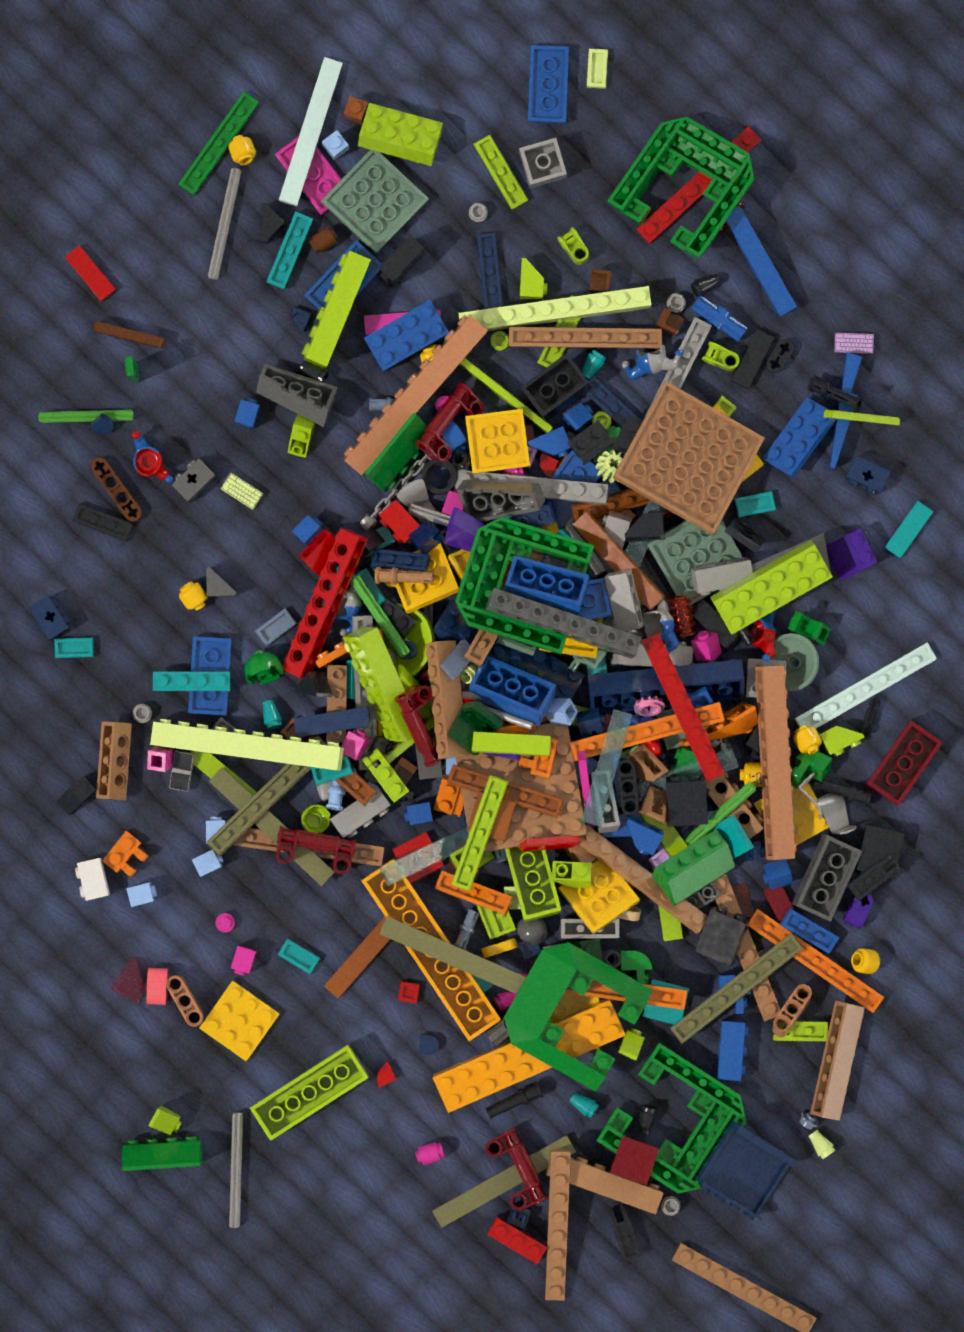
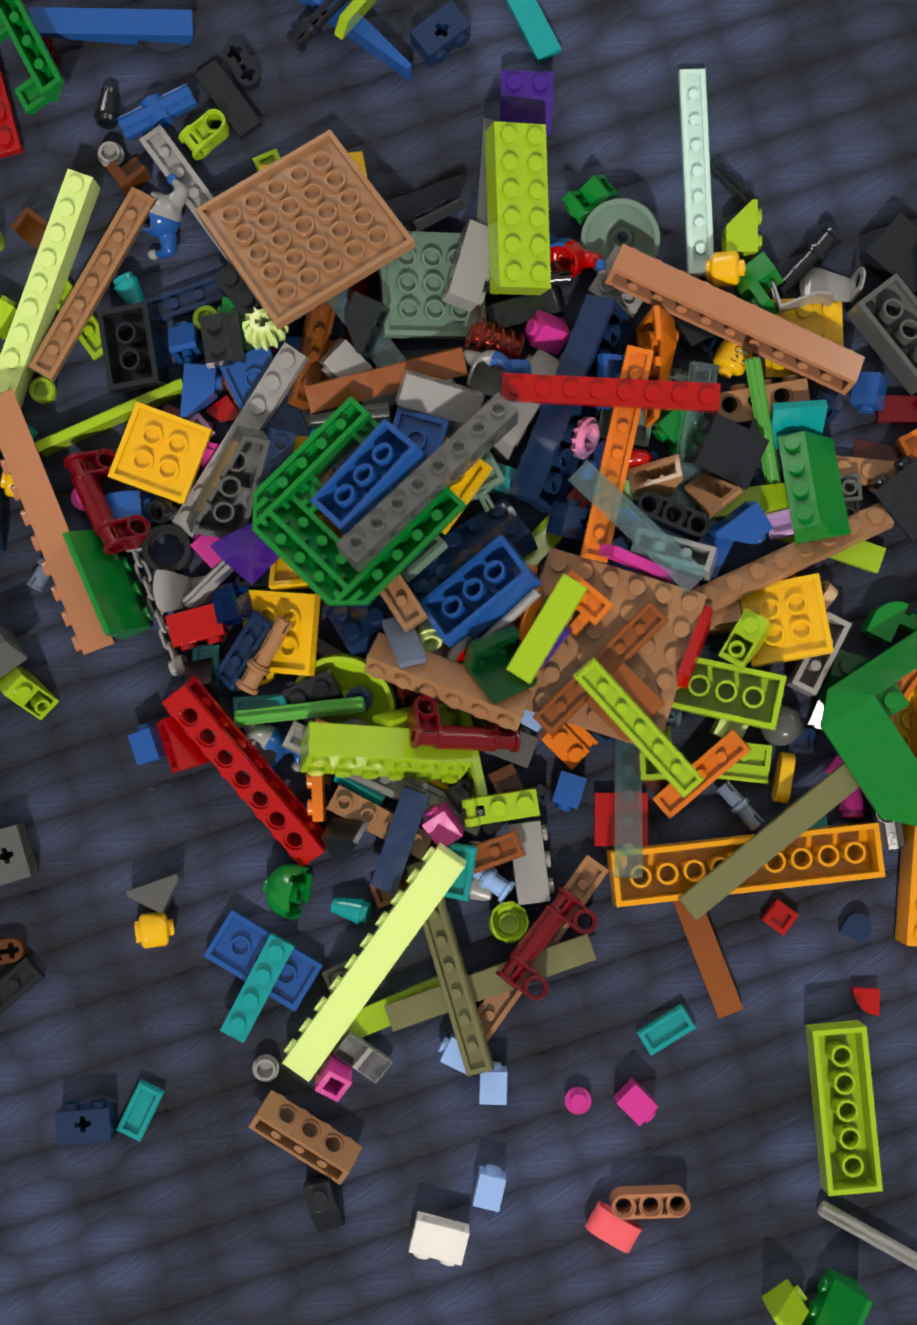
camera: 65 degrees left, 0 degrees up
orange plate [102,831,149,877] -> none
clear pink slope [110,956,147,1004] -> none
yellow plate [199,981,280,1061] -> none
yellowish green tile [221,473,263,510] -> none
sand blue tile [255,608,297,647] -> none
light blue brick [546,698,578,726] -> none
black cone [602,949,622,968] -> none
teal tile [734,491,776,518] -> none
blue plate [762,397,836,478] -> none
dark red brick [865,721,943,806] -> none

